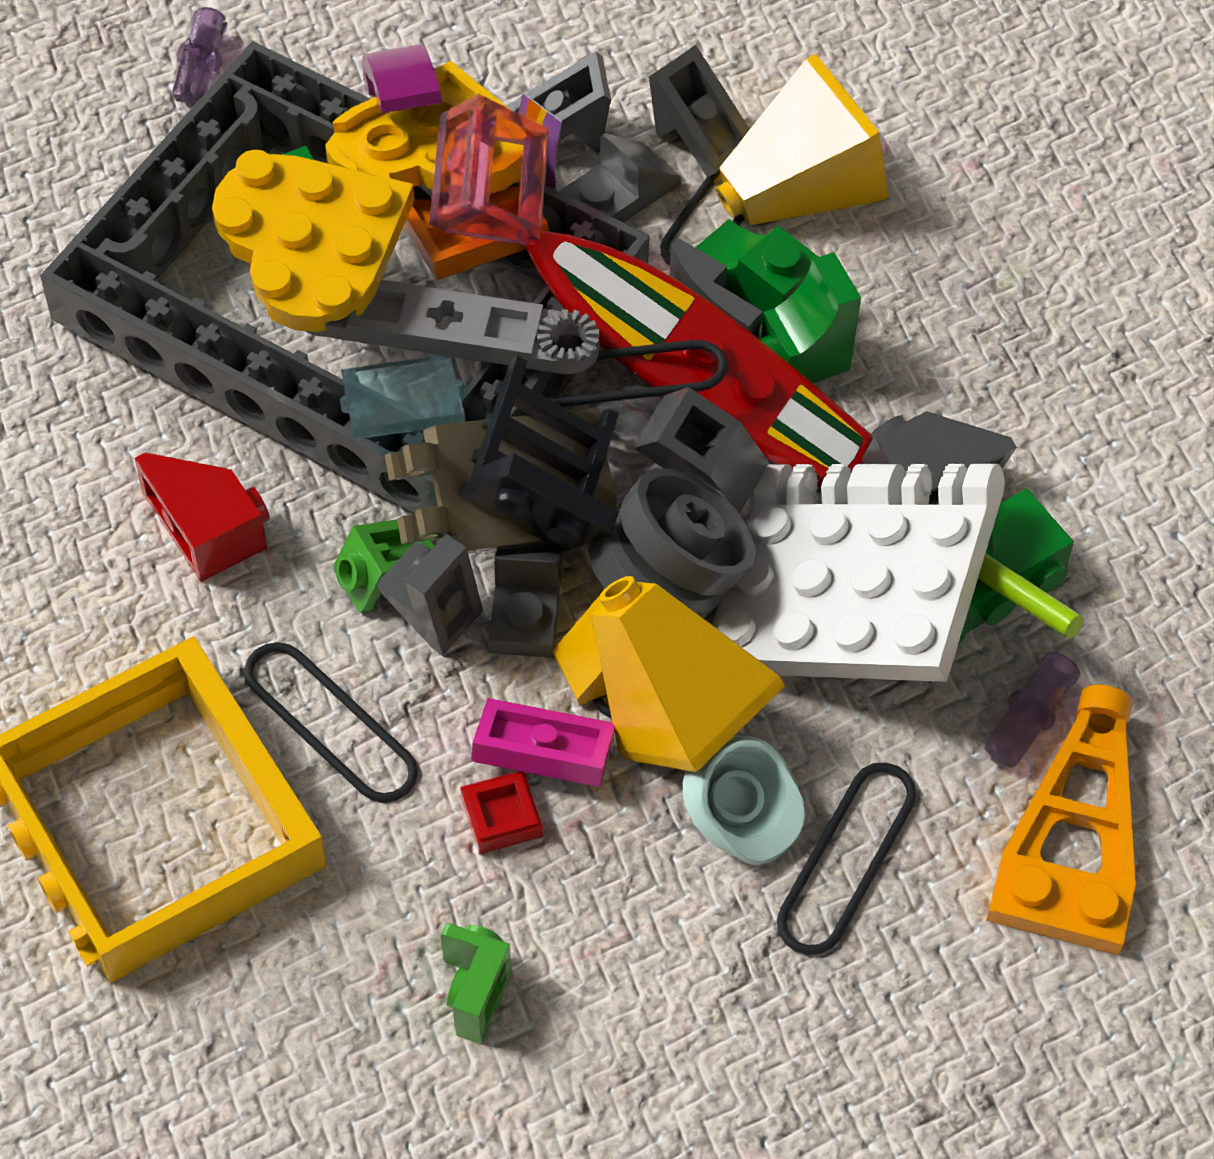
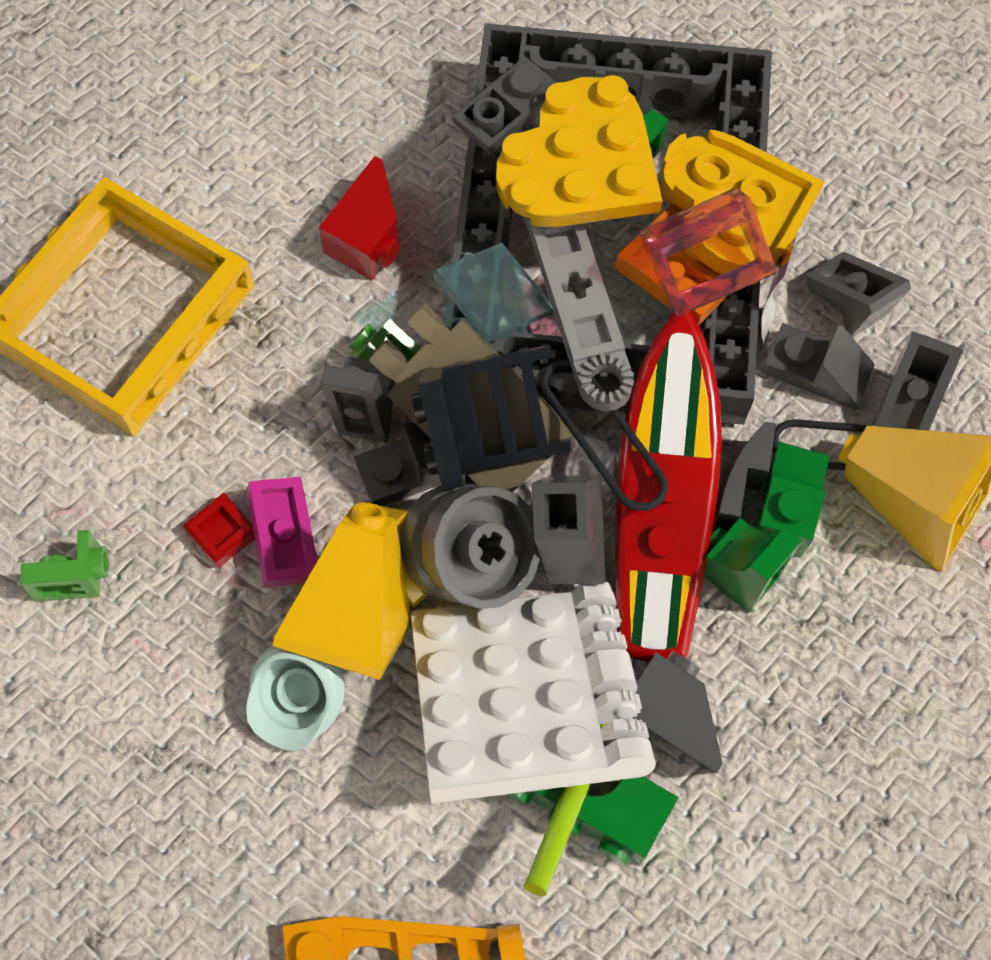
camera: 65 degrees right, 10 degrees up
clear purple axle [172,7,228,108] -> none
black piece [244,642,418,803] -> none
magenta slope [362,44,442,113] -> none
black piece [776,762,917,955] -> none
axle [984,652,1081,768] -> none
none -> dark grey slope [452,56,557,153]

